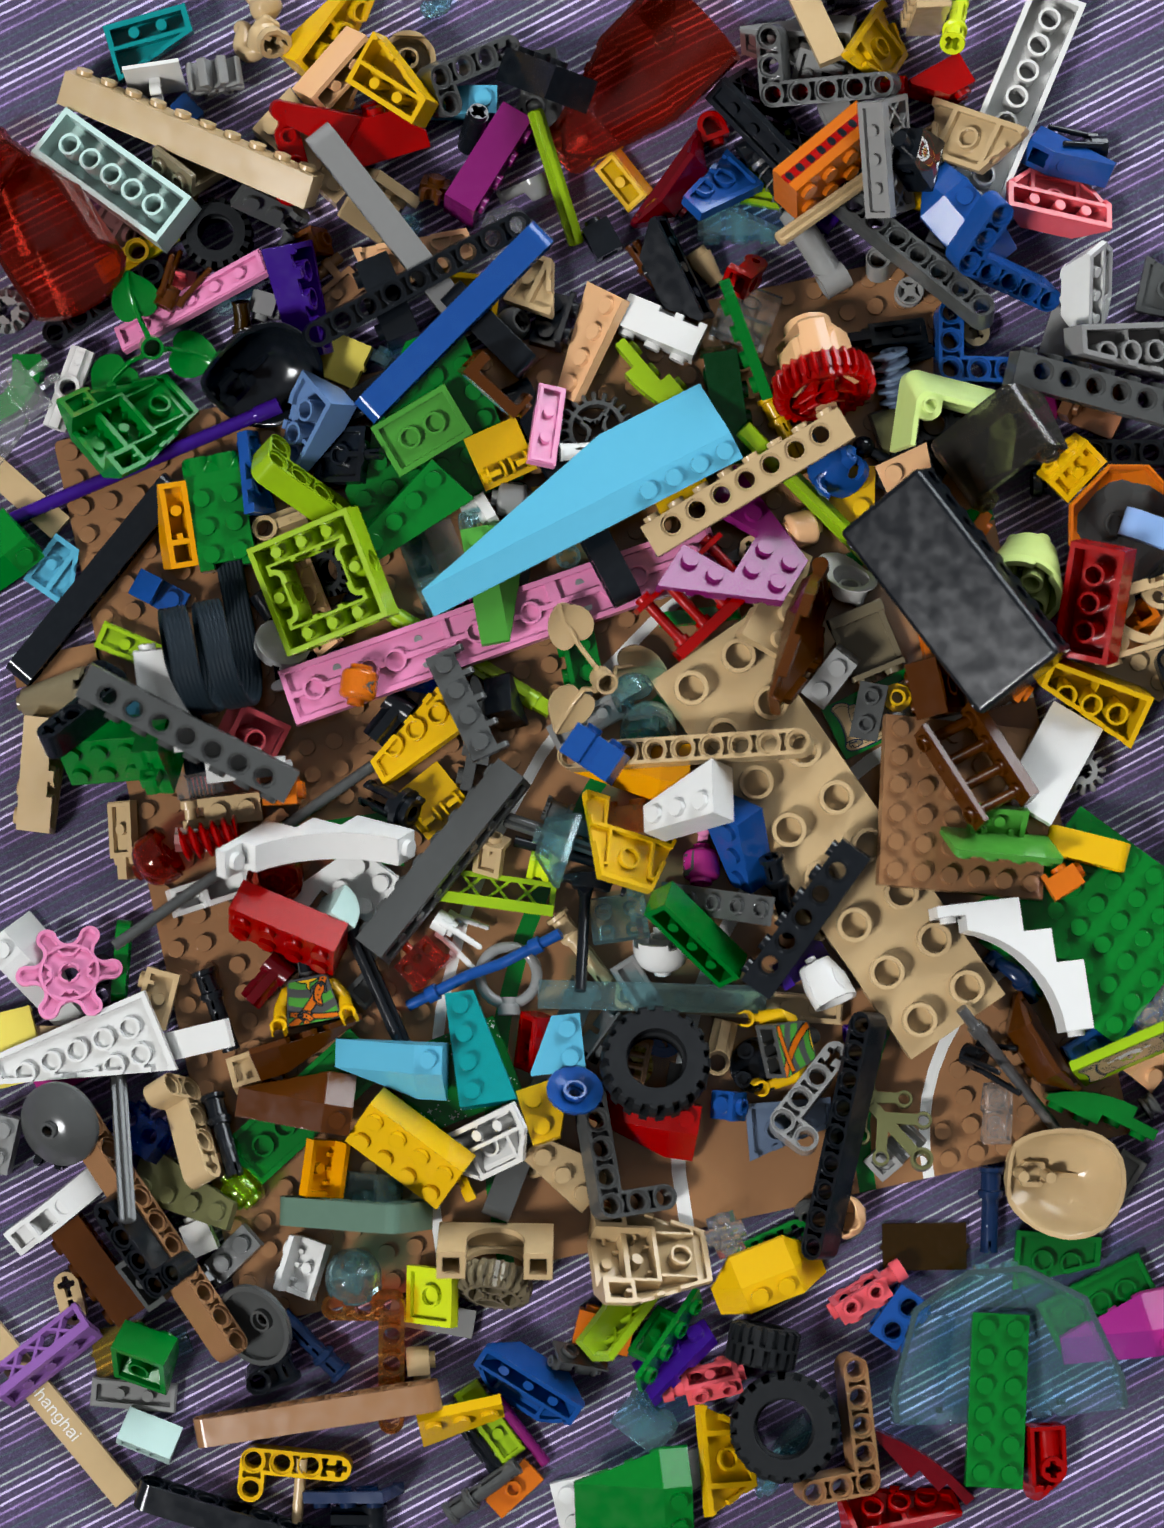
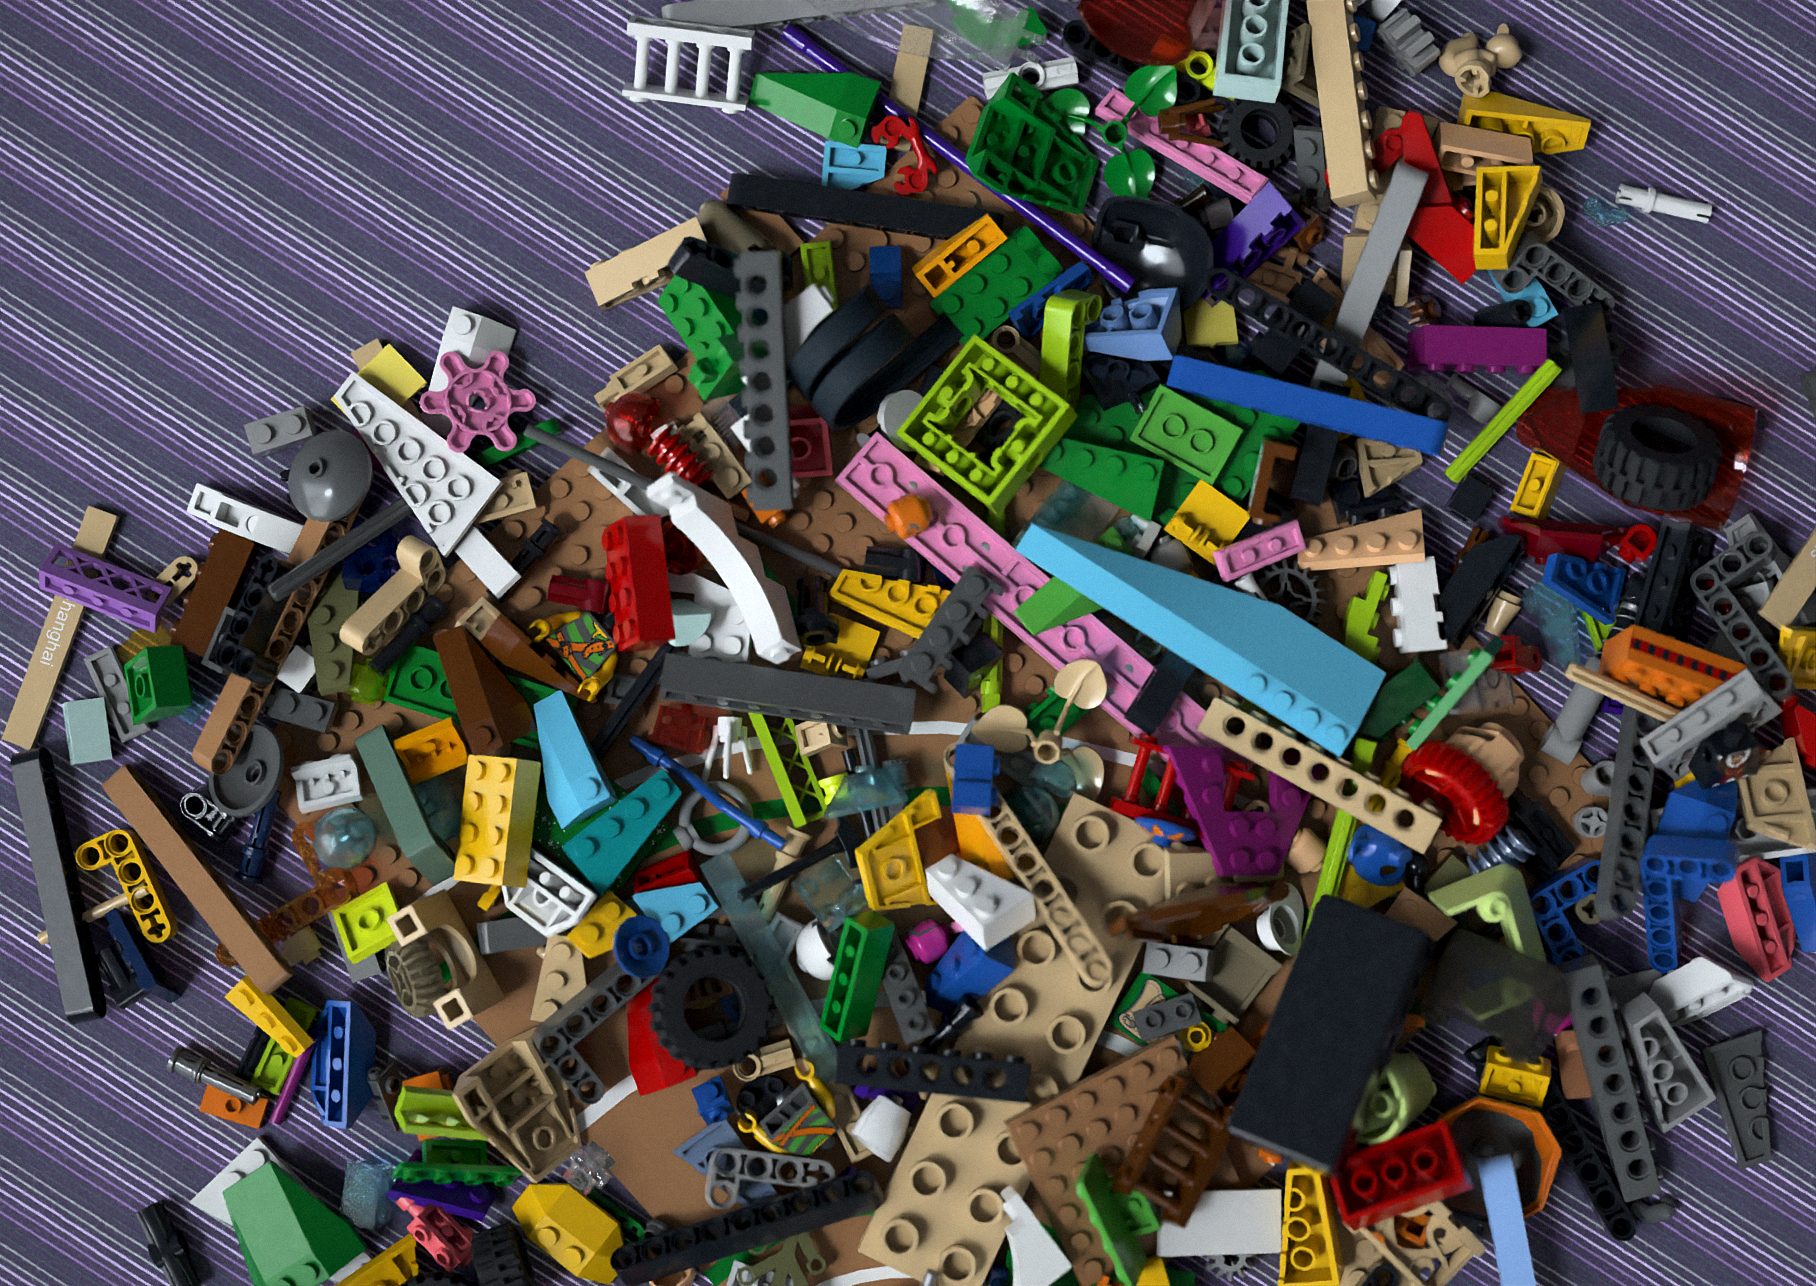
camera: 65 degrees right, 0 degrees up
none -> red helmet [871,115,938,197]
none -> blue dish [1135,817,1197,847]
none -> black tyre [1593,404,1723,512]

